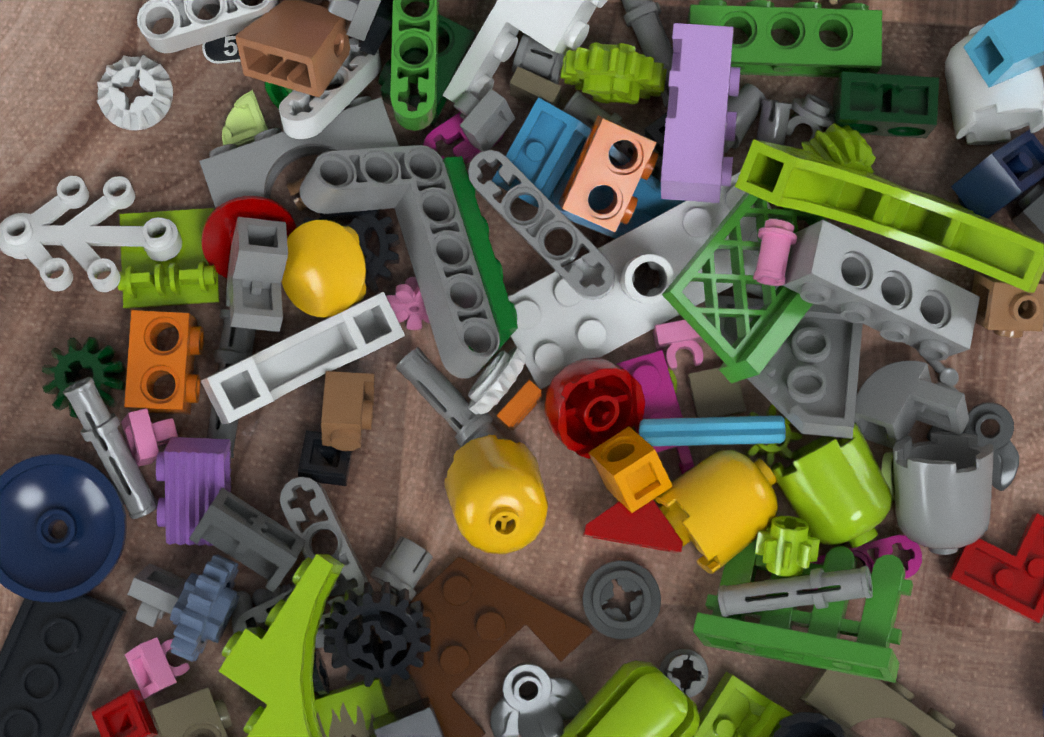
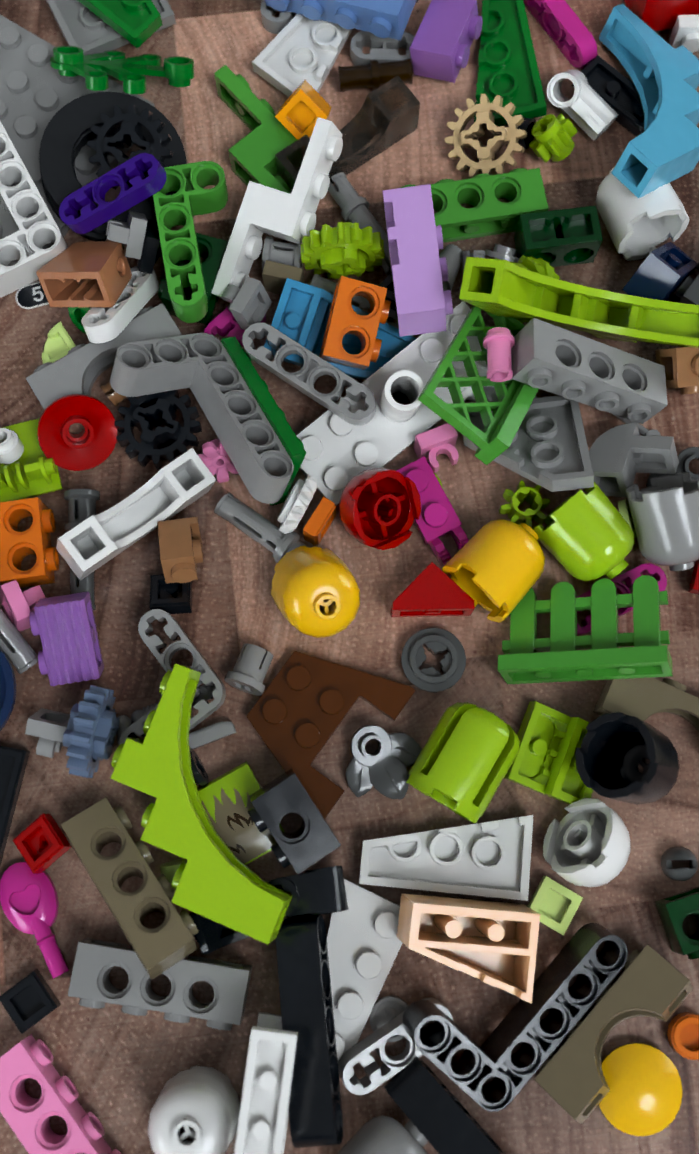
camera: 15 degrees left, 5 degrees down
bright pink tile [125,637,190,699] -> none
dark grey hinge [189,488,305,592] -> none
light grey brick [226,217,288,332] -> none
yellow dish [282,220,366,318] -> none
black gear [323,582,431,687] -> none
light orange brick [588,427,673,513] -> none
medium azure axle [639,416,786,446] -> none
light grey bush [659,649,708,698] -> none
dark tan tile [687,367,746,418] -> none
light grey pin [718,566,873,617] -> none
lime gear [755,516,820,577] -> none

